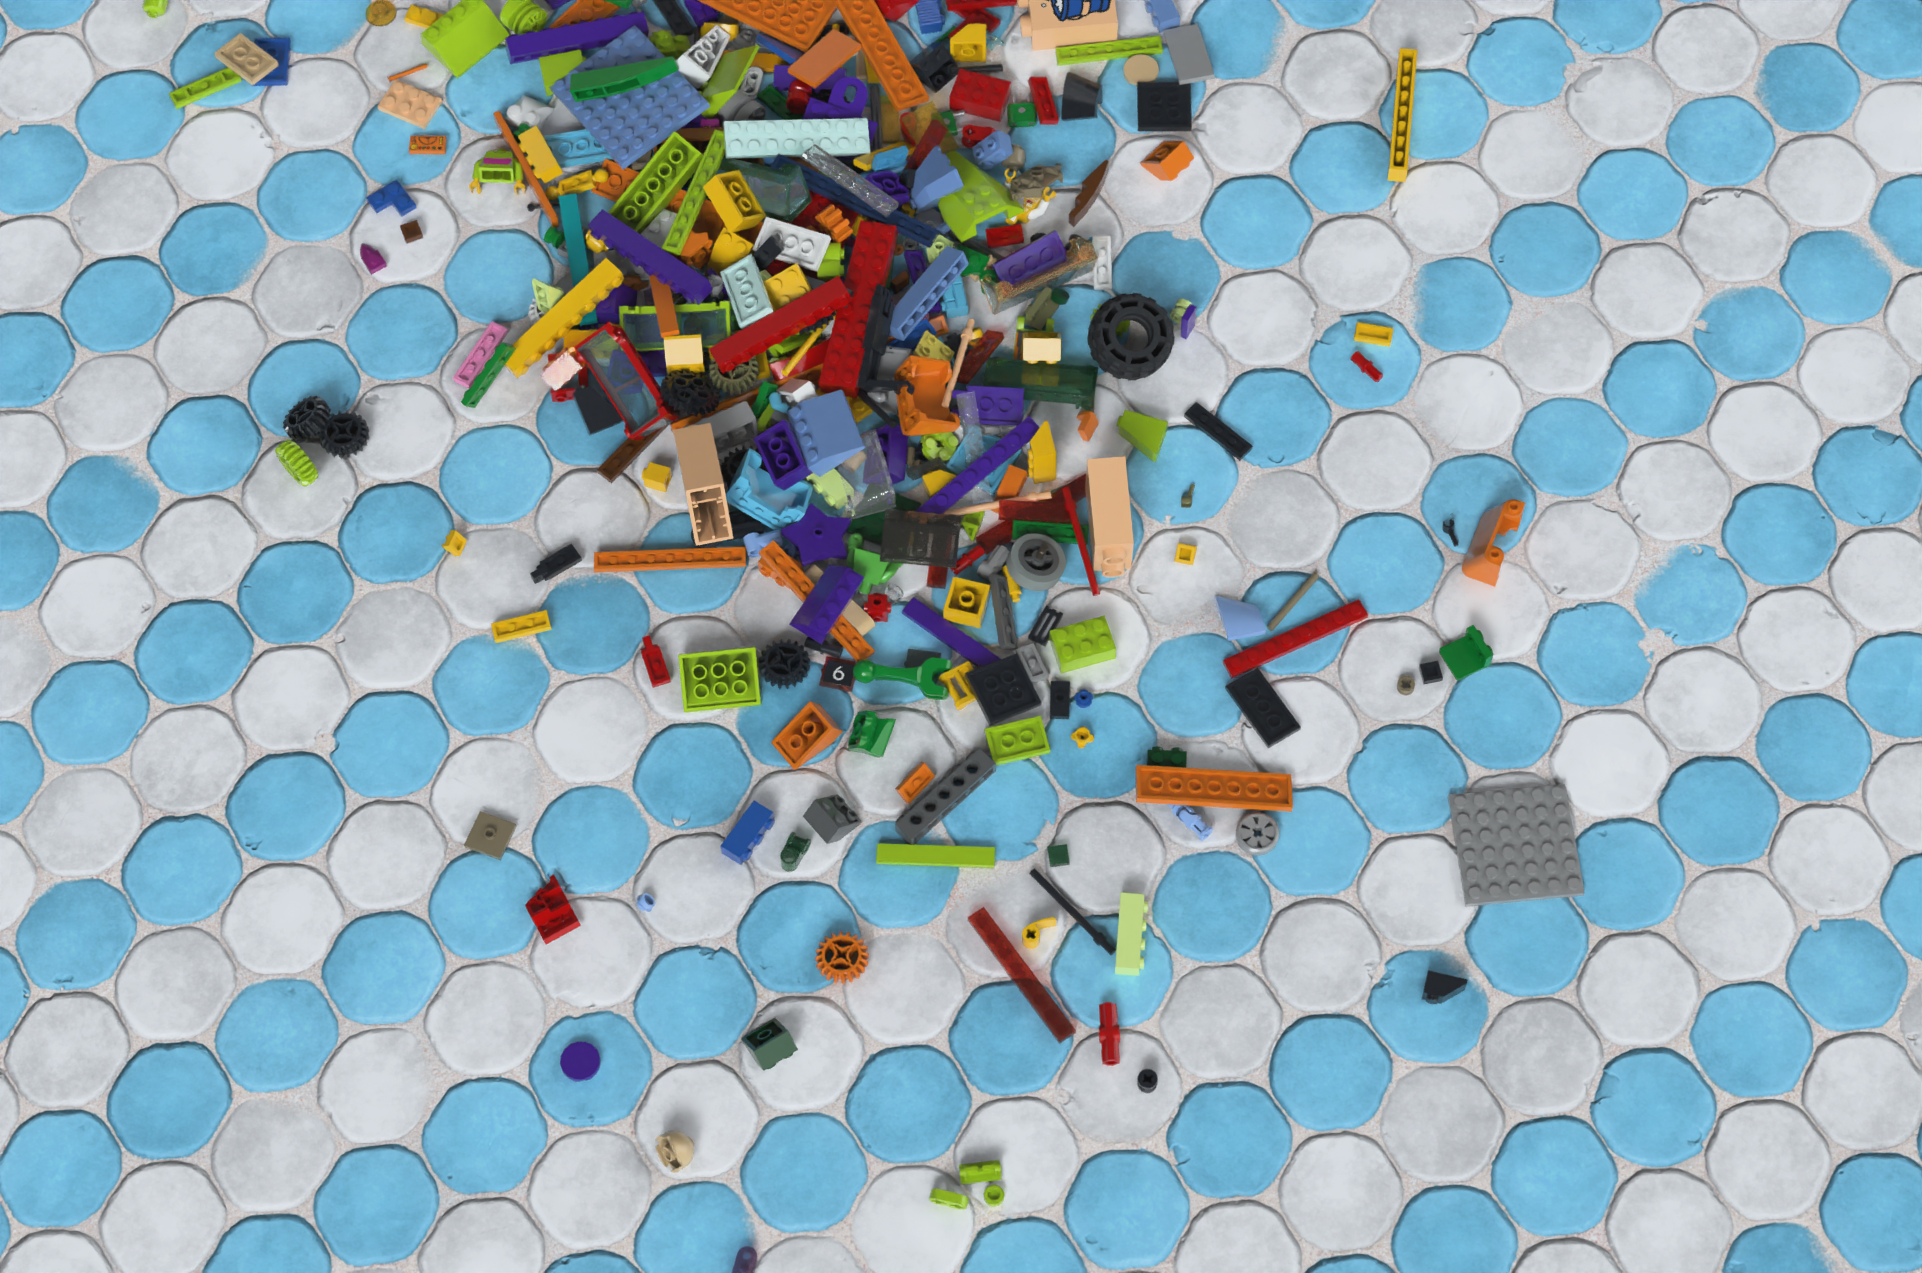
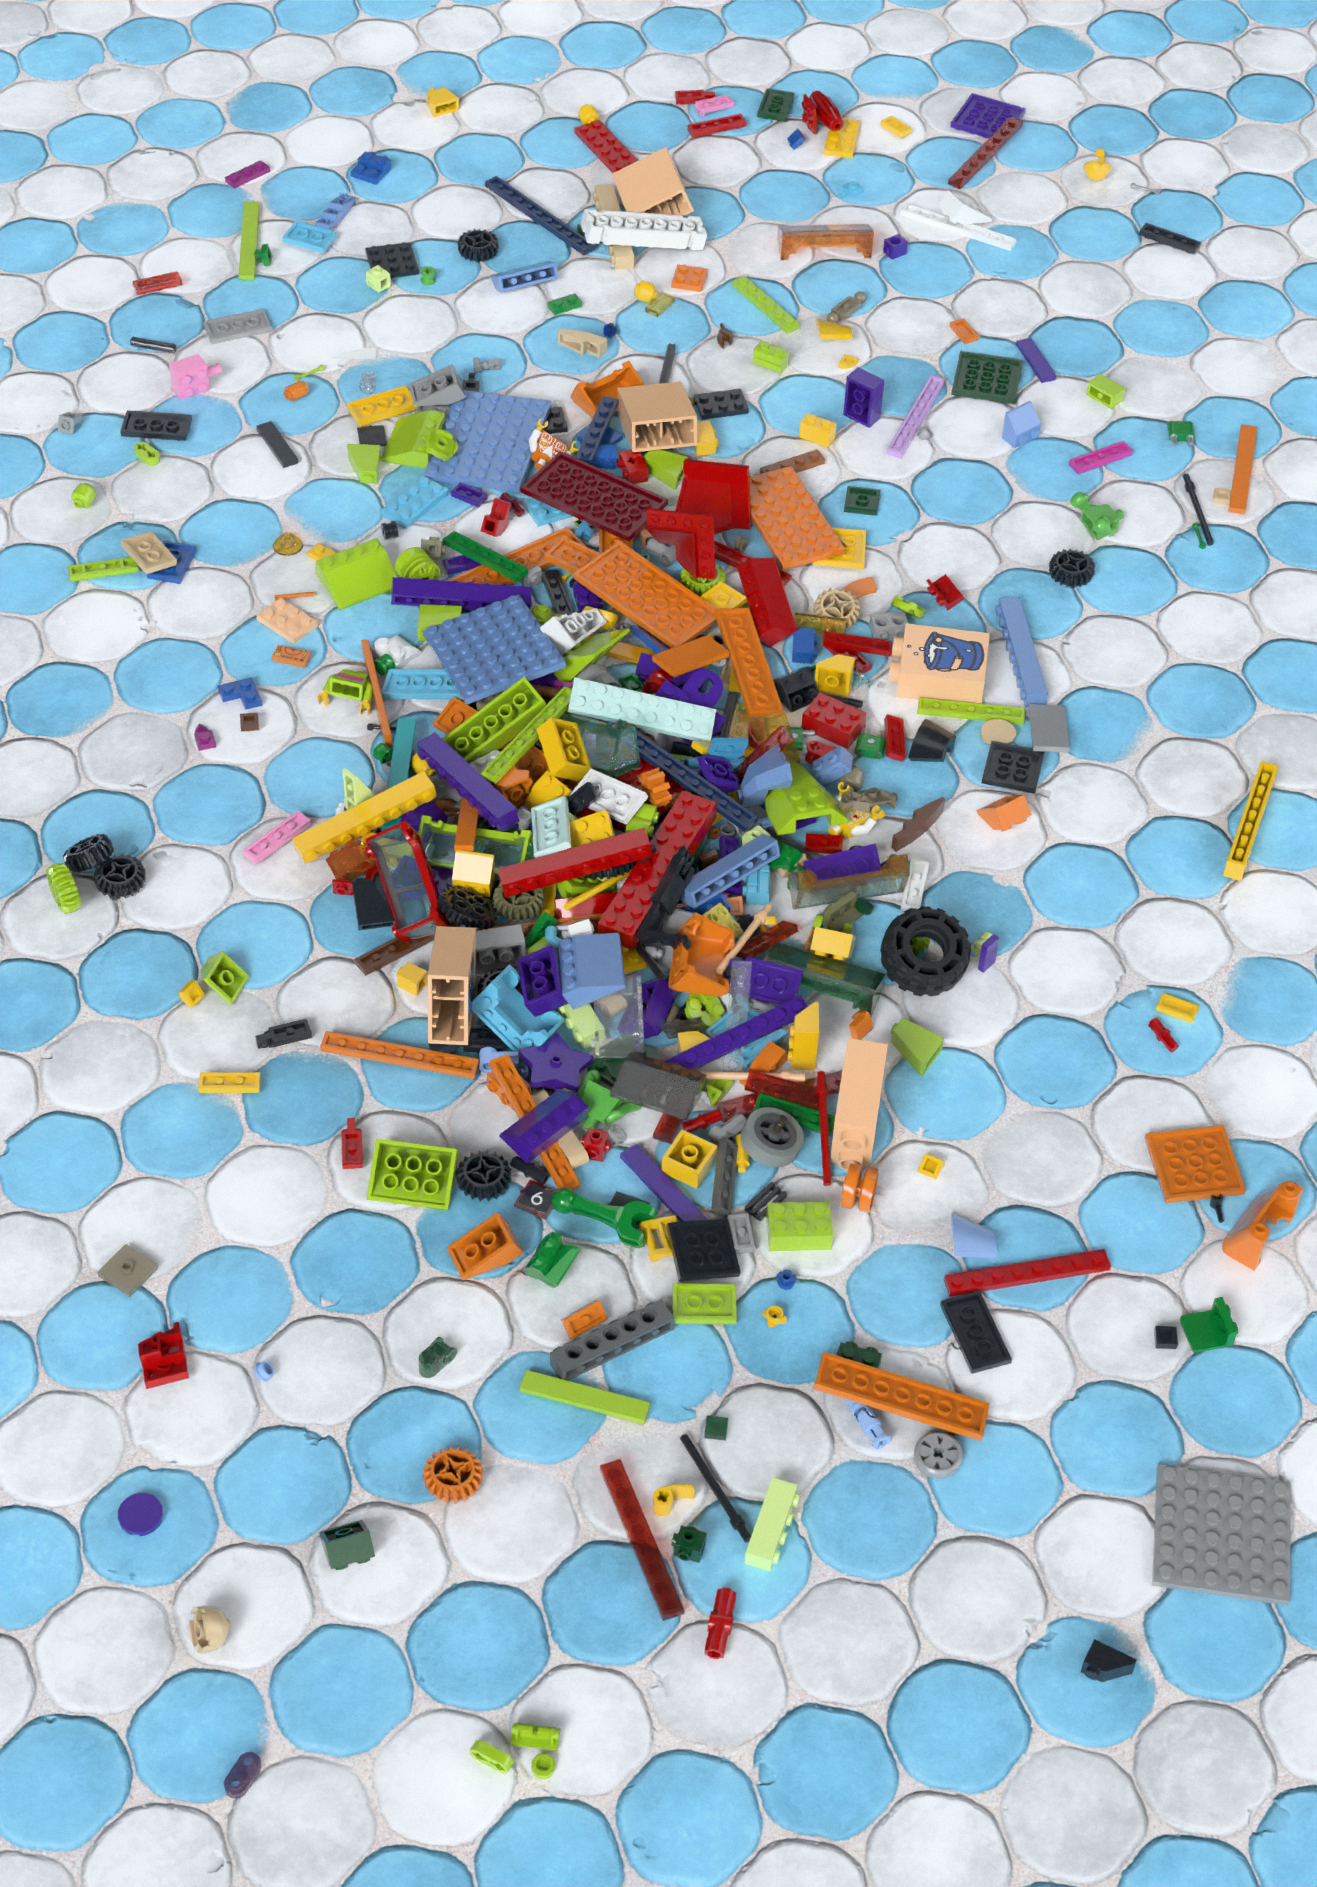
camera: 10 degrees right, 15 degrees down
green plate [461,342,516,408] -> none
yellow brick [518,125,563,183] -> none
yellow plate [545,168,609,200] -> none
green slope [570,56,679,102] -> none
blue brick [720,800,775,865] -> none
white plate [740,67,763,100] -> none
clear plate [803,144,899,217] -> none
dark grey slope [803,794,862,844] -> none
black tile [902,169,916,189] -> none
black plate [1050,681,1070,719] -> none
black wheel [1137,1069,1158,1093] -> none
olive hand [1181,484,1195,508] -> none
black tile [1184,402,1253,461] -> none
dark tan bar [1267,572,1319,631] -> none
dark tan bush [1397,676,1415,695] -> none
none -> lime slope [200,951,250,1005]
none -> dark green brick [671,1525,707,1563]
none -> orange wheel [841,1163,879,1213]
none -> orange plate [1144,1125,1246,1204]

